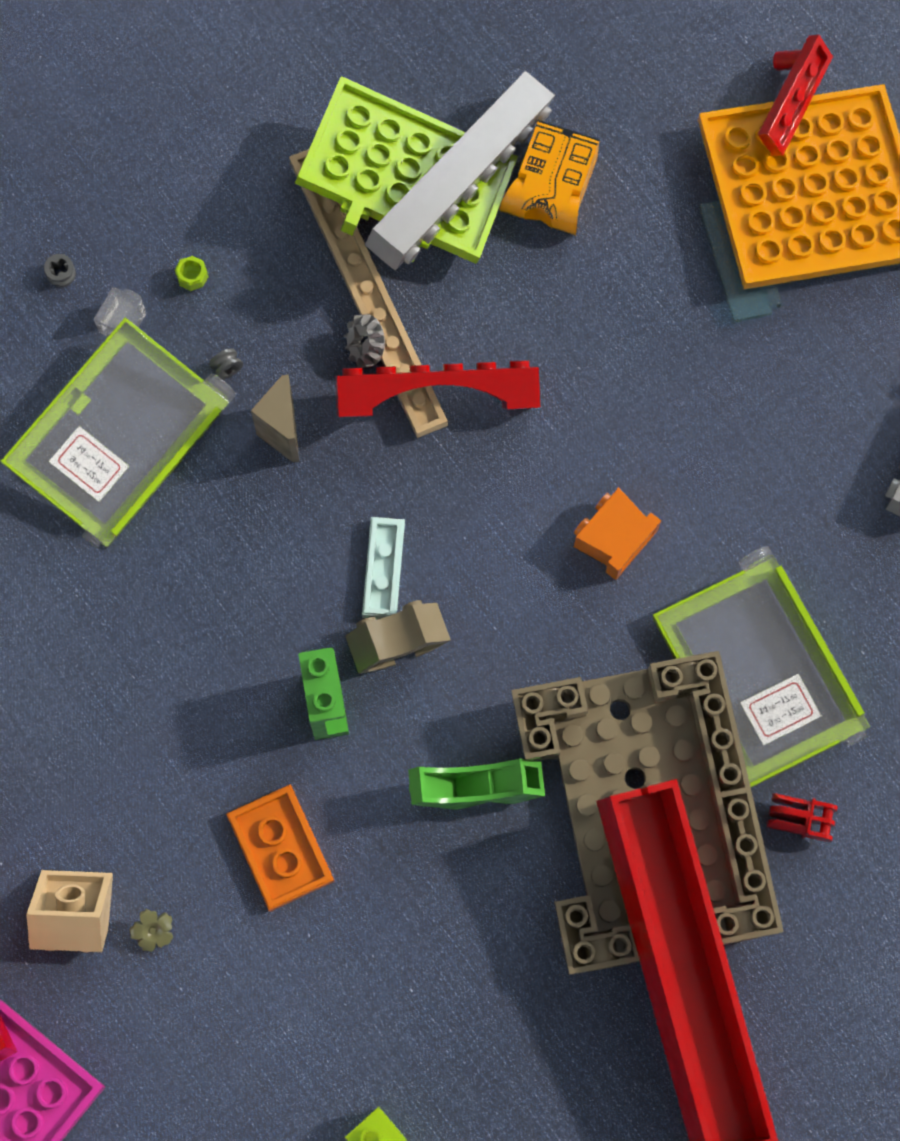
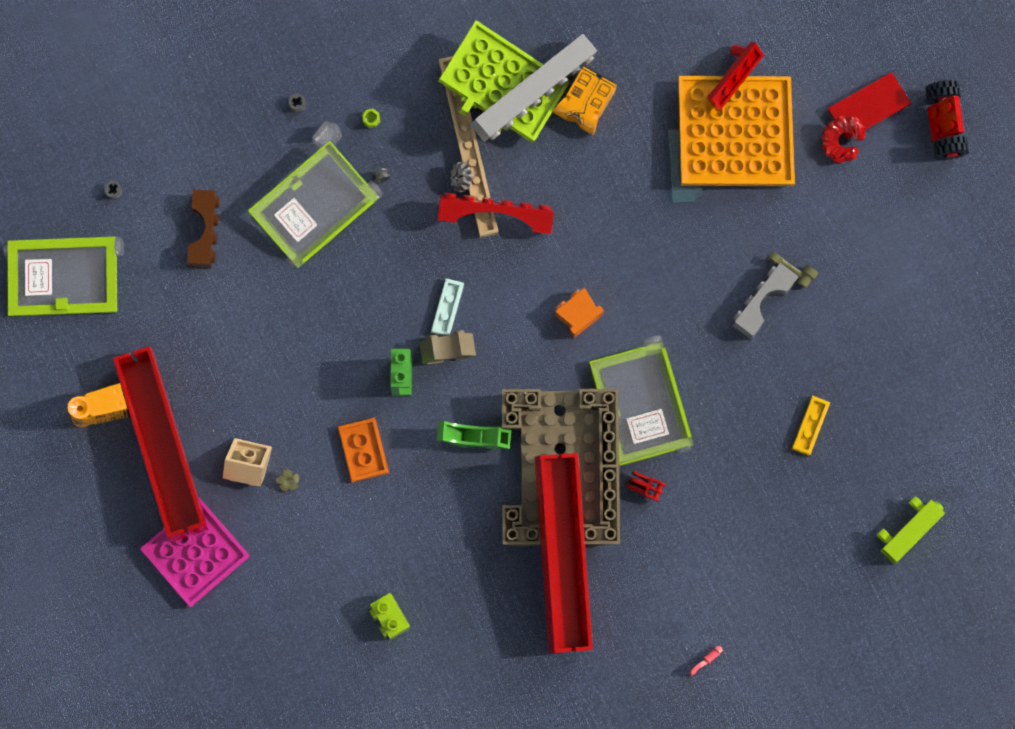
camera: 10 degrees right, 5 degrees up
dark tan slope [251,375,300,462] -> none

